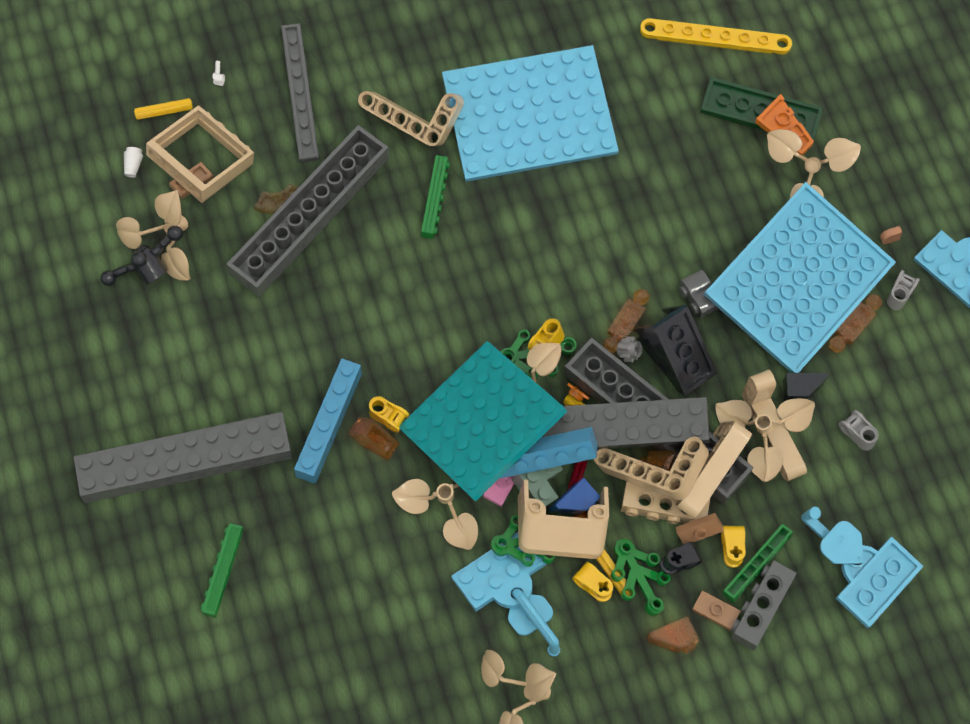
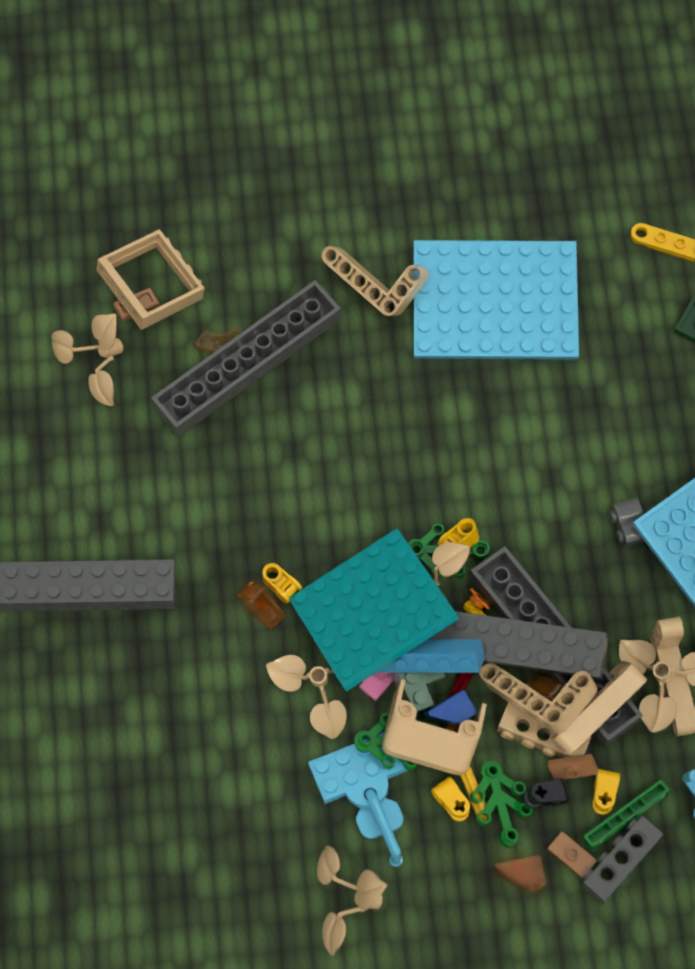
camera: 15 degrees right, 0 degrees up
black wheel [100,226,183,286] -> none
white cone [124,147,143,178] -> none
yellow axle [134,98,193,120] -> none
green piece [200,523,243,618] -> none
white hand [212,61,225,86] -> none
dark grey tile [281,23,319,163] -> none
dark azure brick [294,358,362,484] -> none
green piece [421,155,450,239] -> none
clear orange plate [603,289,649,353] -> none
light grey gear [617,336,642,362] -> none
black ladder [633,305,717,395] -> none

